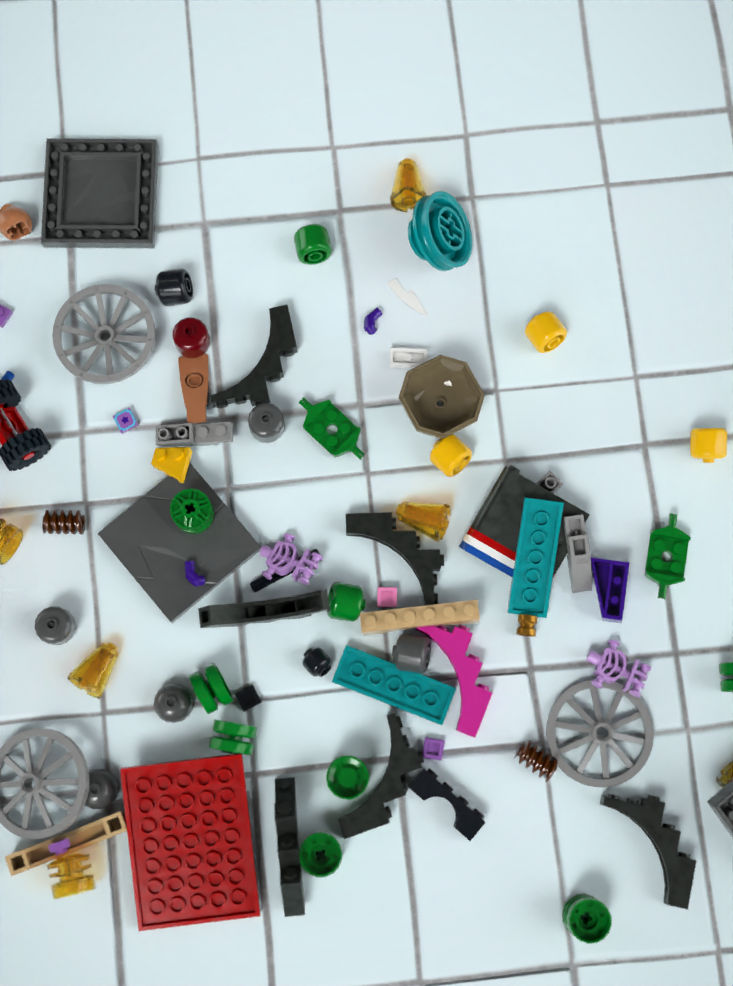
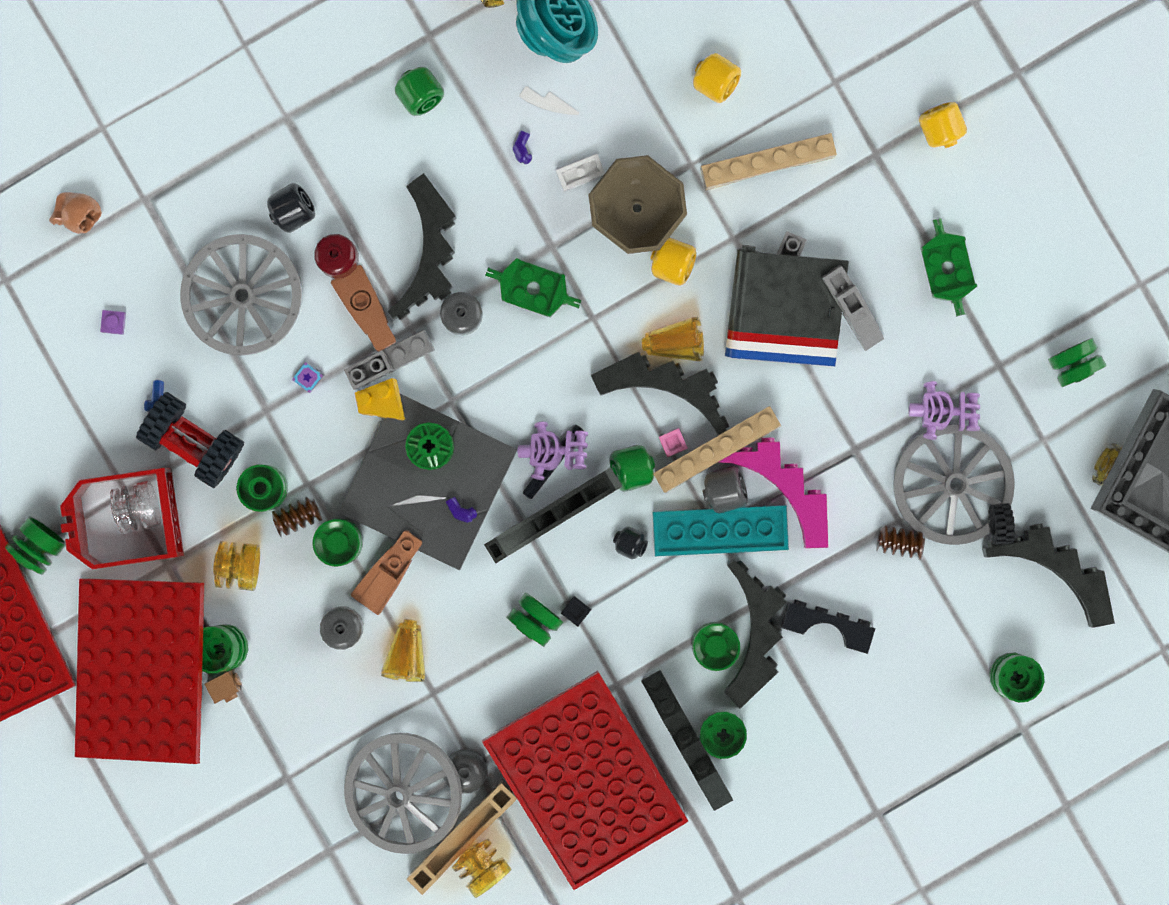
camera: 20 degrees left, 10 degrees up
dark grey tile [41,139,158,248] -> none
medium lavender plate [48,838,71,856] -> none
dark grey cylinder [153,683,193,723] -> none
green wheel [209,720,257,755] -> none
medium lavender tile [422,737,444,760] -> none
teal plate [507,497,564,618] -> none
pearl gold wheel [516,614,538,637] -> none
dark purple wedge [591,557,630,623] -> none
none -> green wheel [236,465,288,512]
none -> green wheel [312,519,363,567]
none -> nougat piece [351,530,423,615]
none -> tan arch [700,133,837,191]
none -> black tyre [988,503,1015,545]

